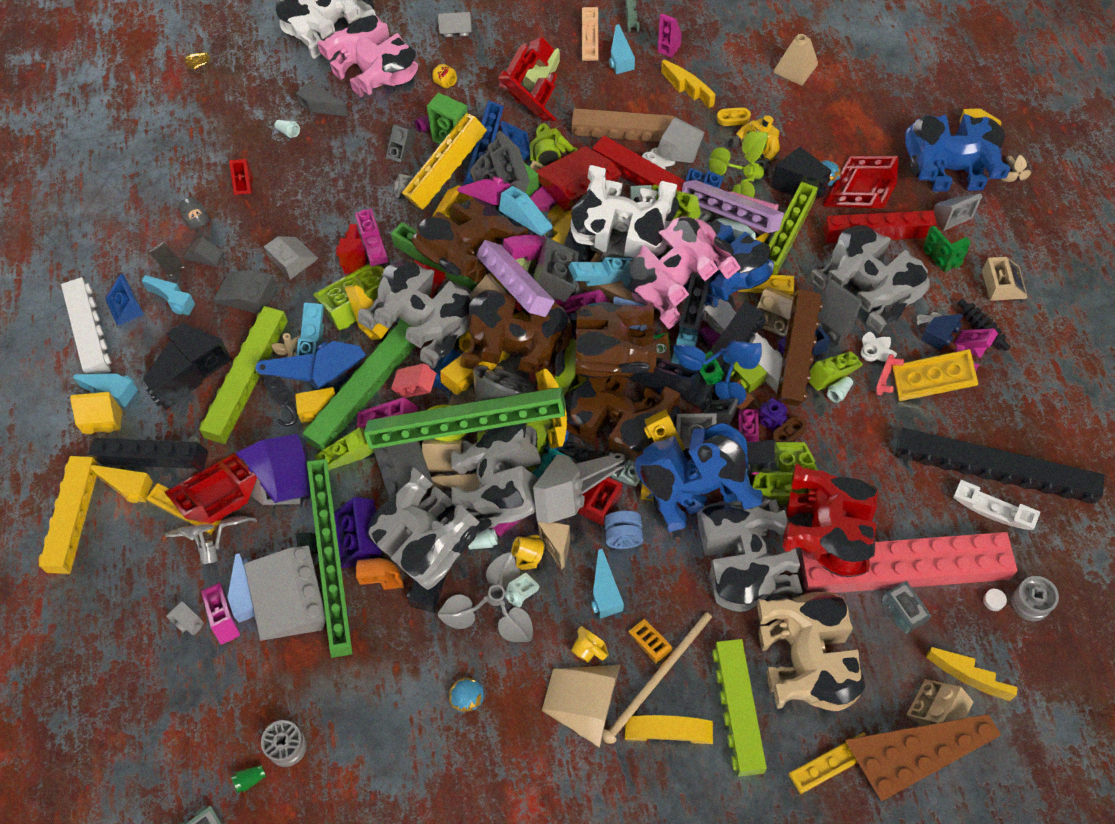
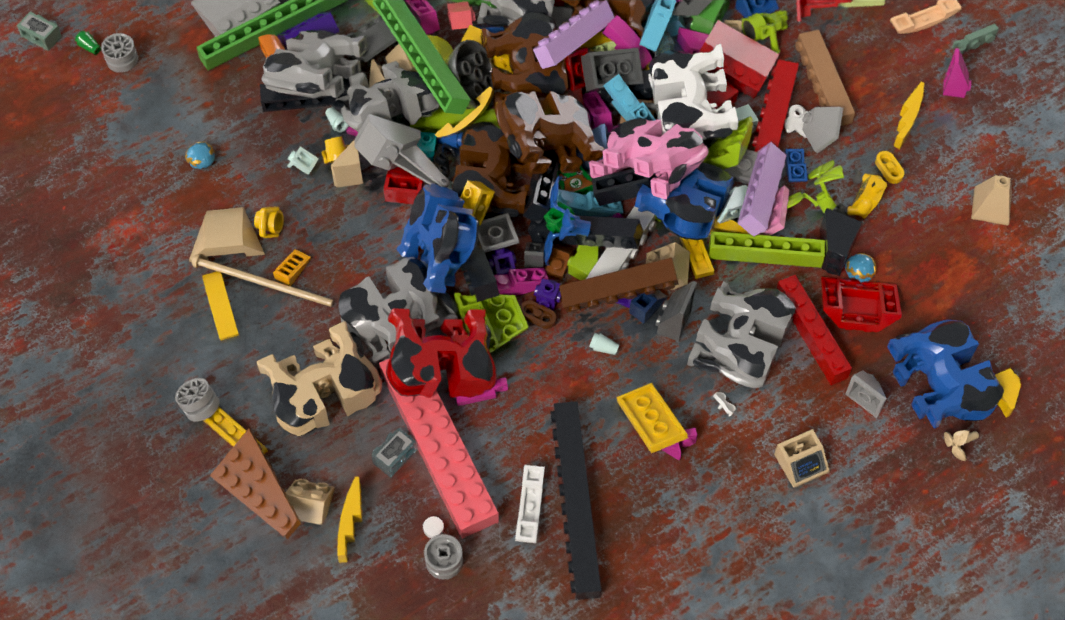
camera: 65 degrees right, 0 degrees up
light grey plant [438,552,533,642] -> none
medium azure slope [590,549,624,619] -> none
medium blue wheel [604,511,643,549] -> none
medium azure slope [609,24,635,74] -> none
lime brick [712,639,767,777] -> none
lime slope [809,351,863,391] -> none
white plate [861,332,897,362] -> none
coral piece [876,354,904,395] -> none
dark blue slope [921,314,963,351] -> none
green bracket [923,225,971,273] -> none
dark pink slope [954,328,998,358] -> none
black piece [957,298,1011,352] -> none
none -> light grey wheel [175,378,219,422]

